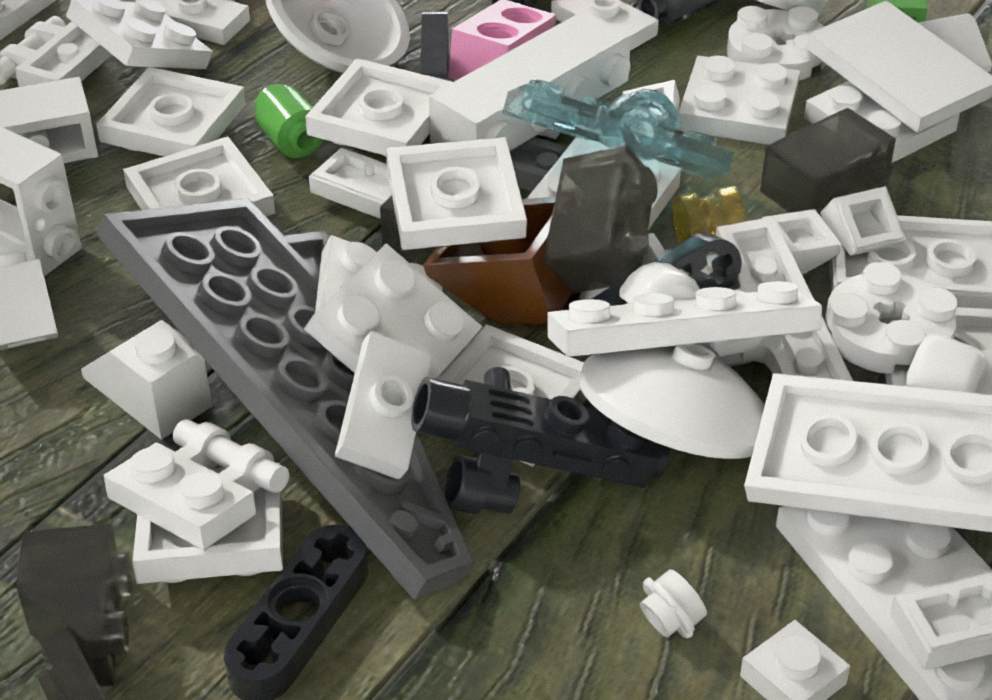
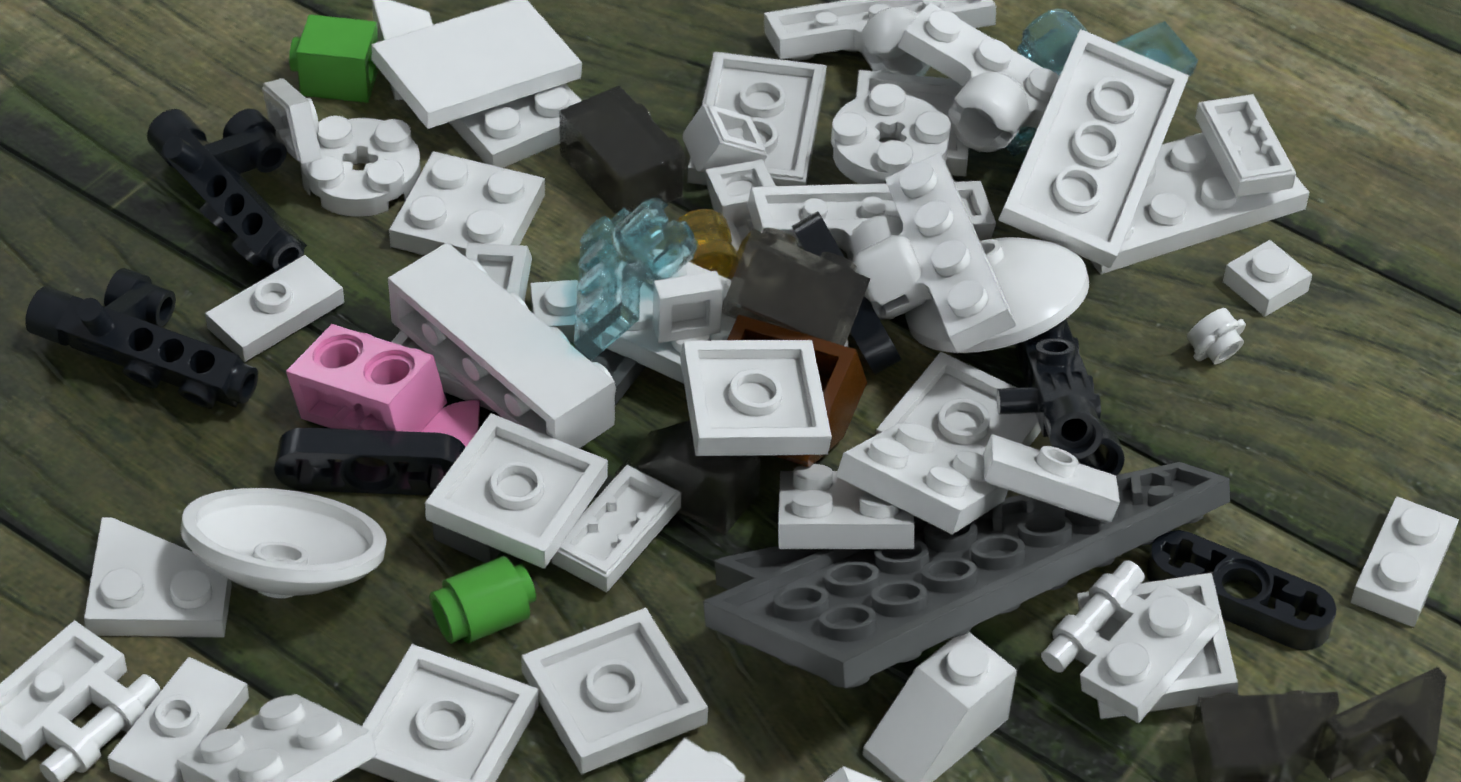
camera: 90 degrees left, 5 degrees up
none -> white plate [652,271,723,343]

